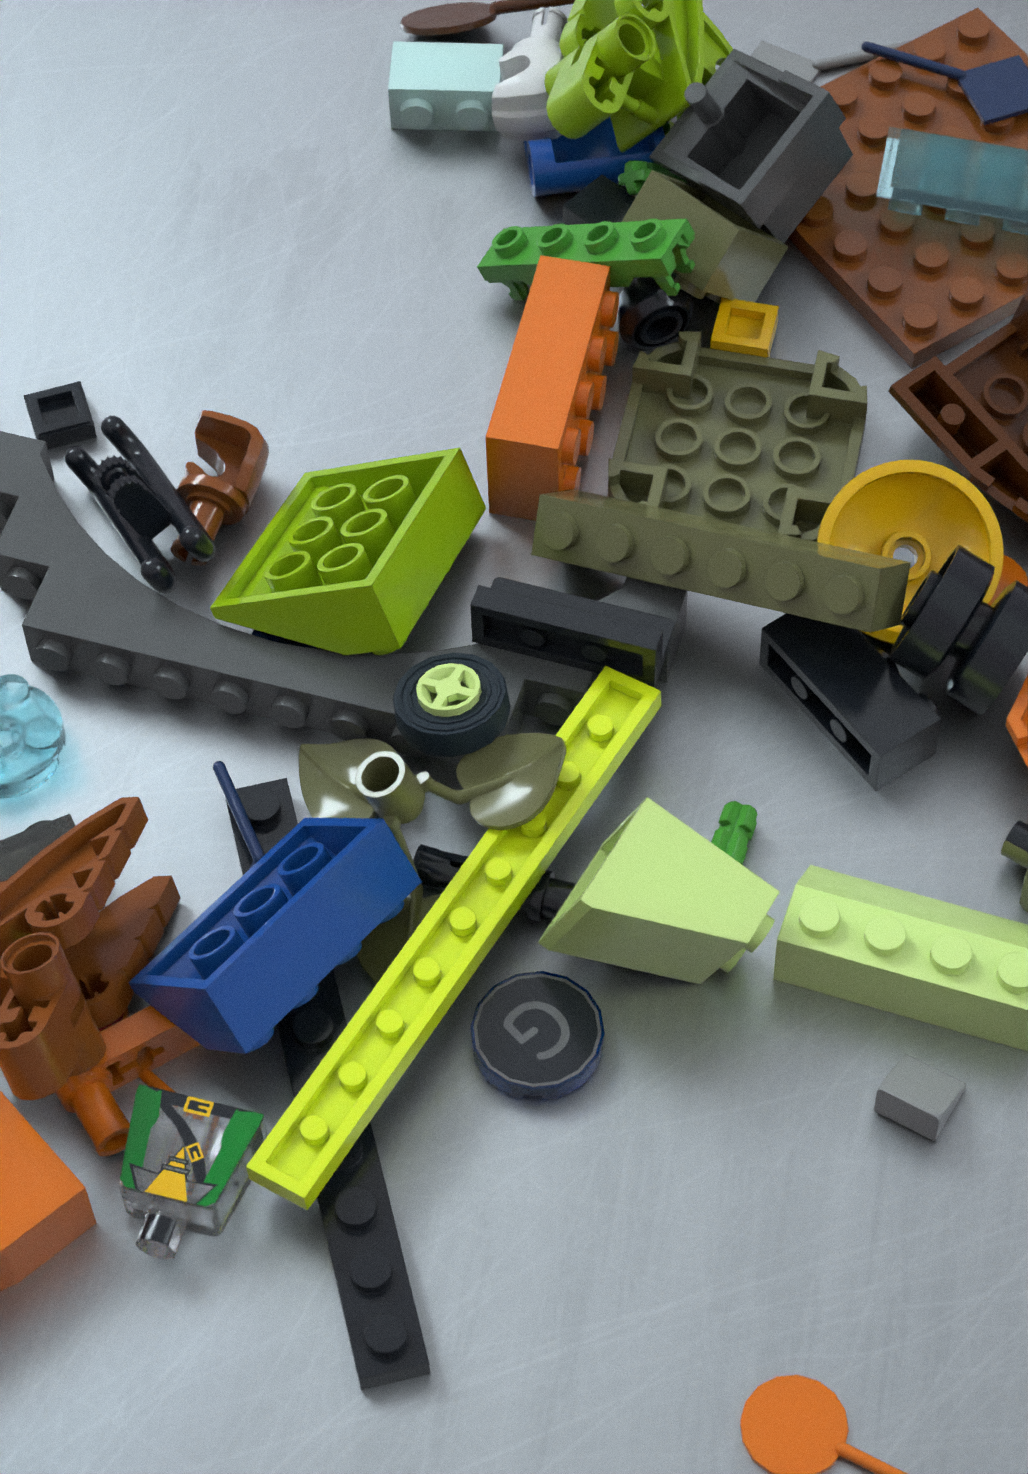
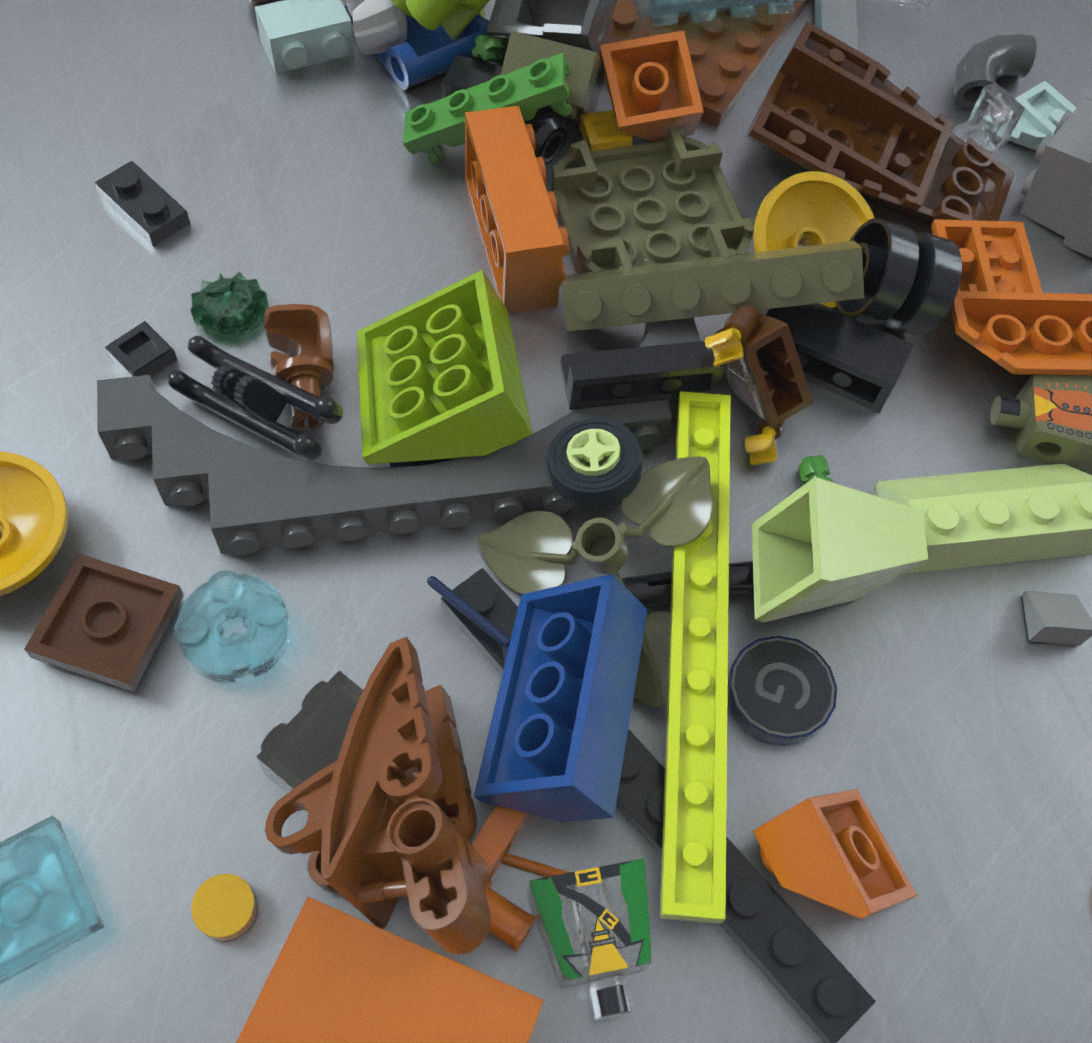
camera: 35 degrees left, 5 degrees up
none -> black plate [94,161,190,246]
none -> clear green gear [190,272,269,339]
none -> orange slope [599,30,704,142]
none -> reddish brown torso [705,305,813,466]
none -> orange slope [753,789,917,919]

